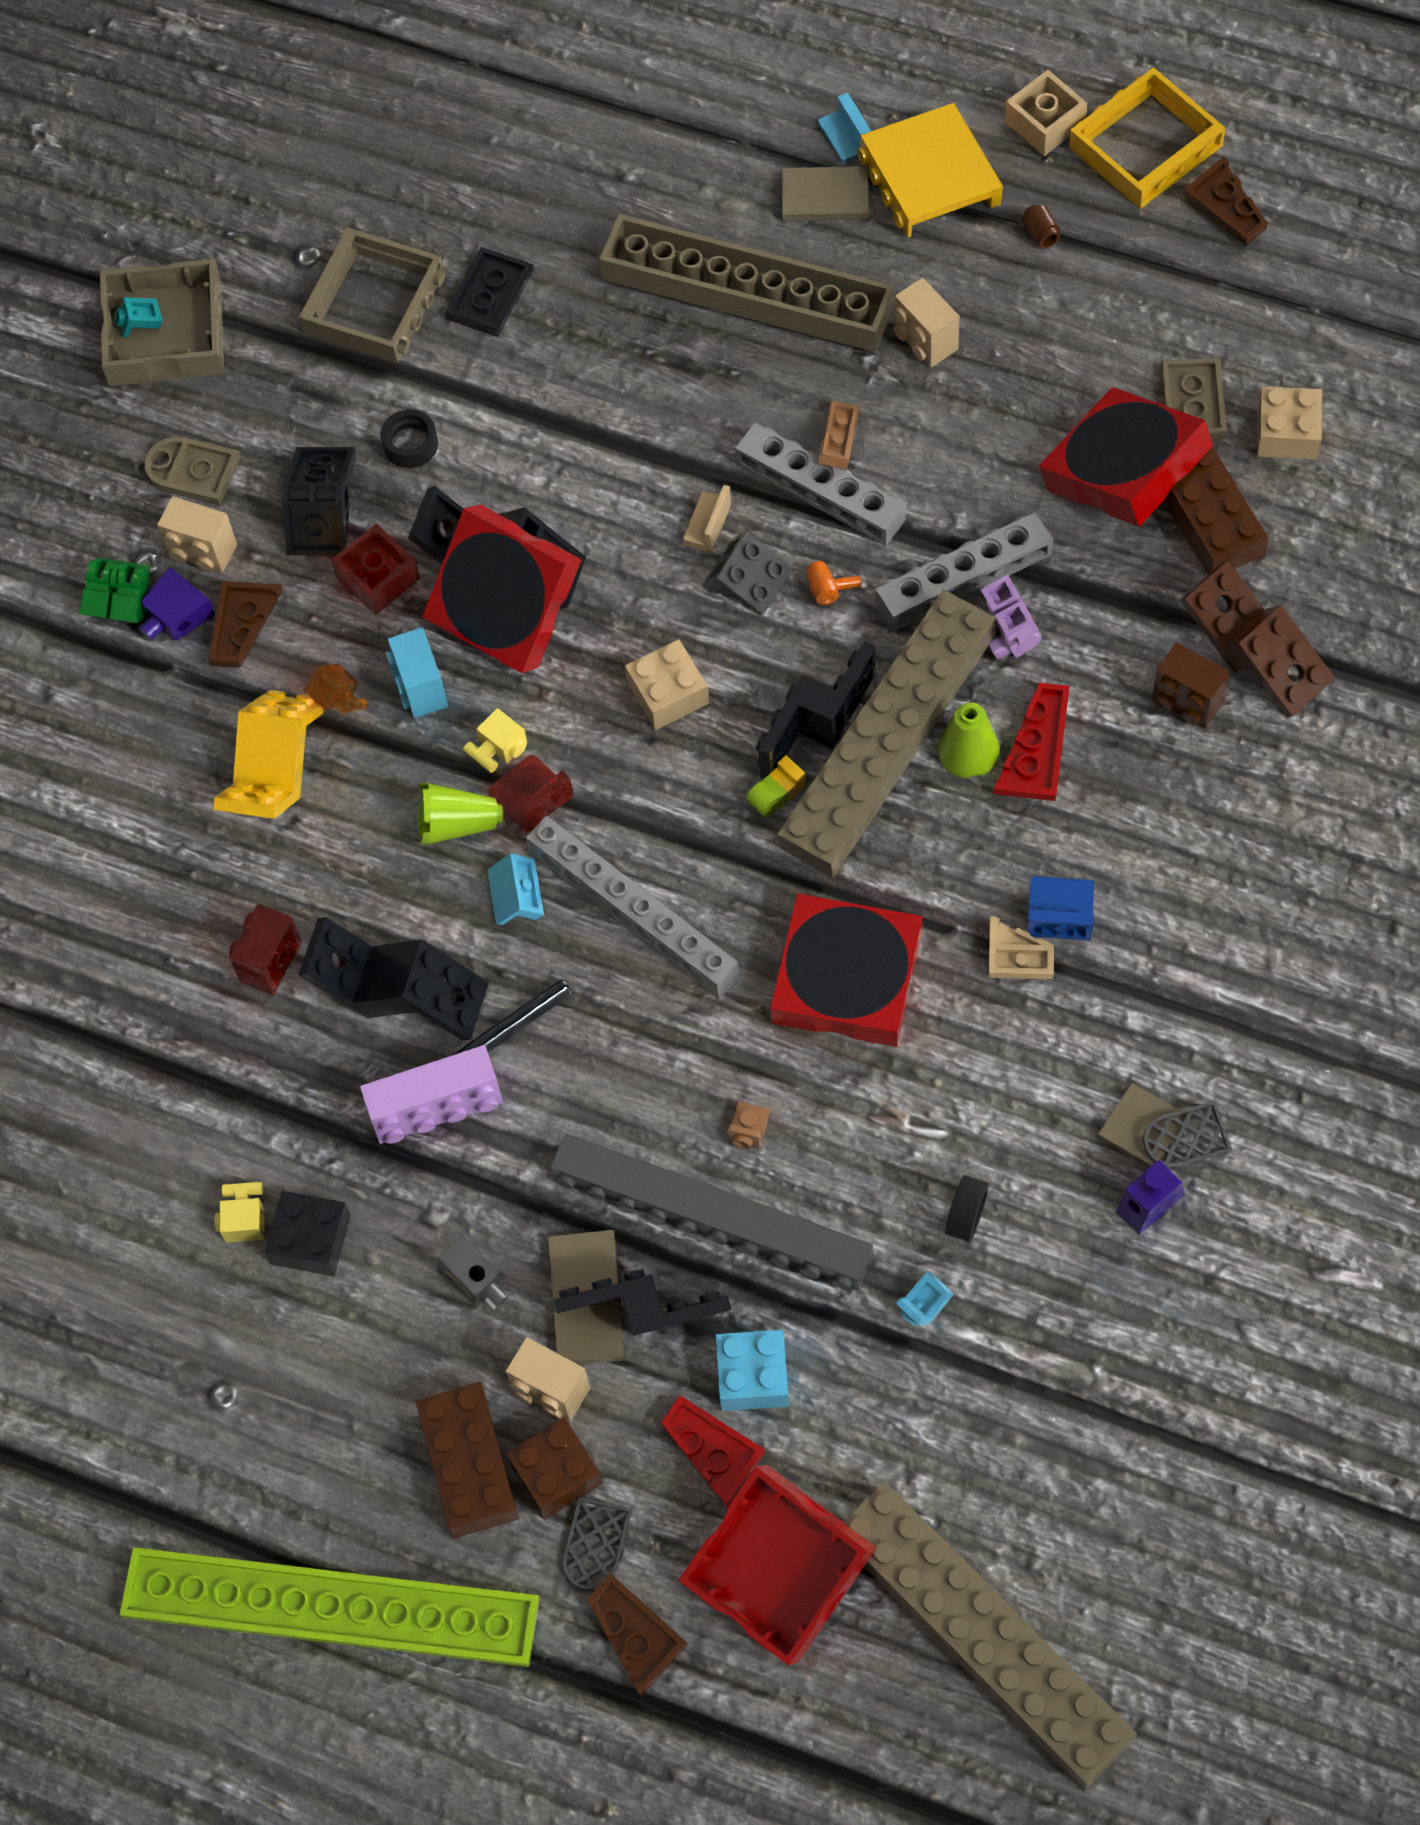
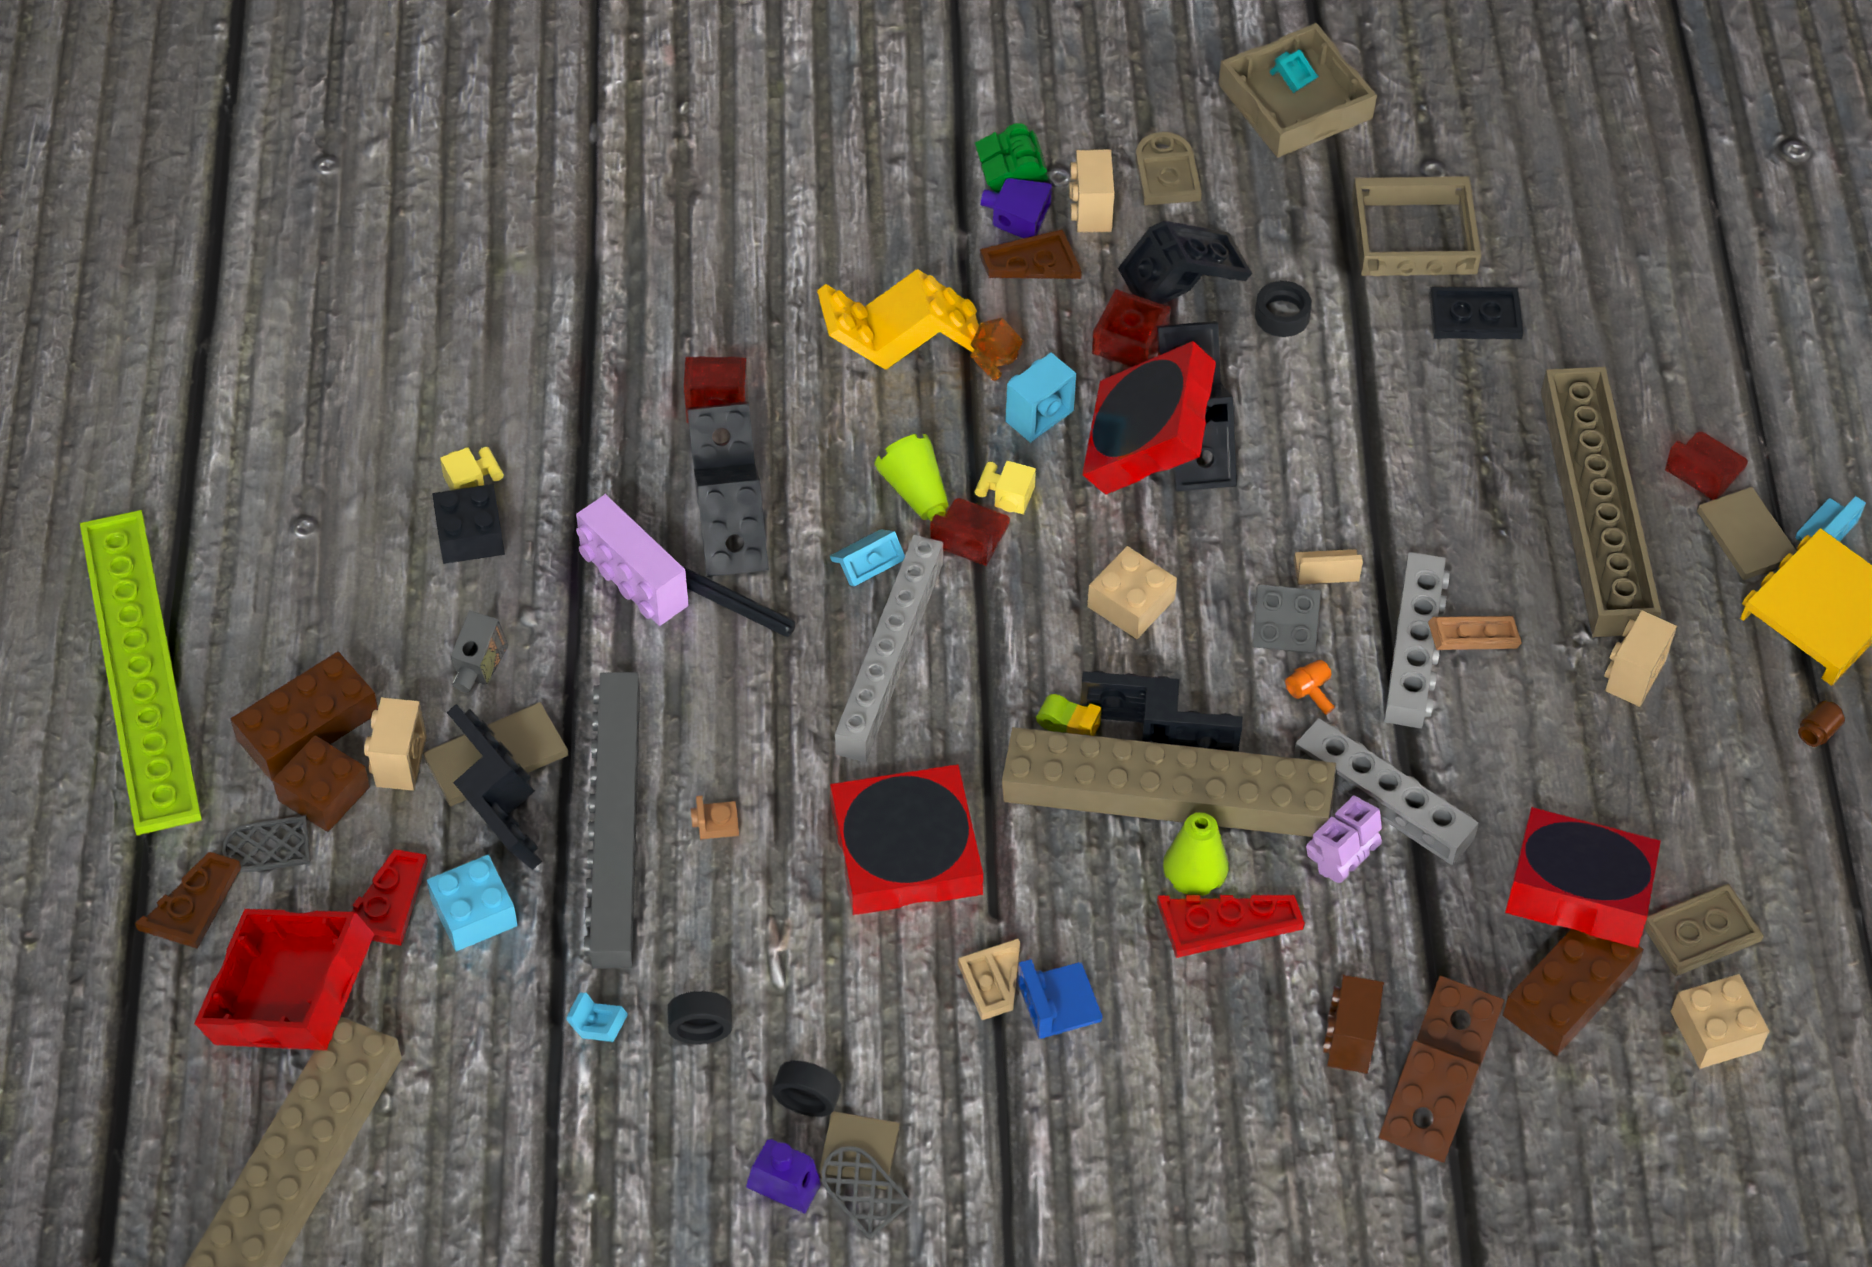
camera: 60 degrees right, 10 degrees down
none -> black tyre [772,1060,841,1117]
none -> clear red bracket [1665,432,1748,500]

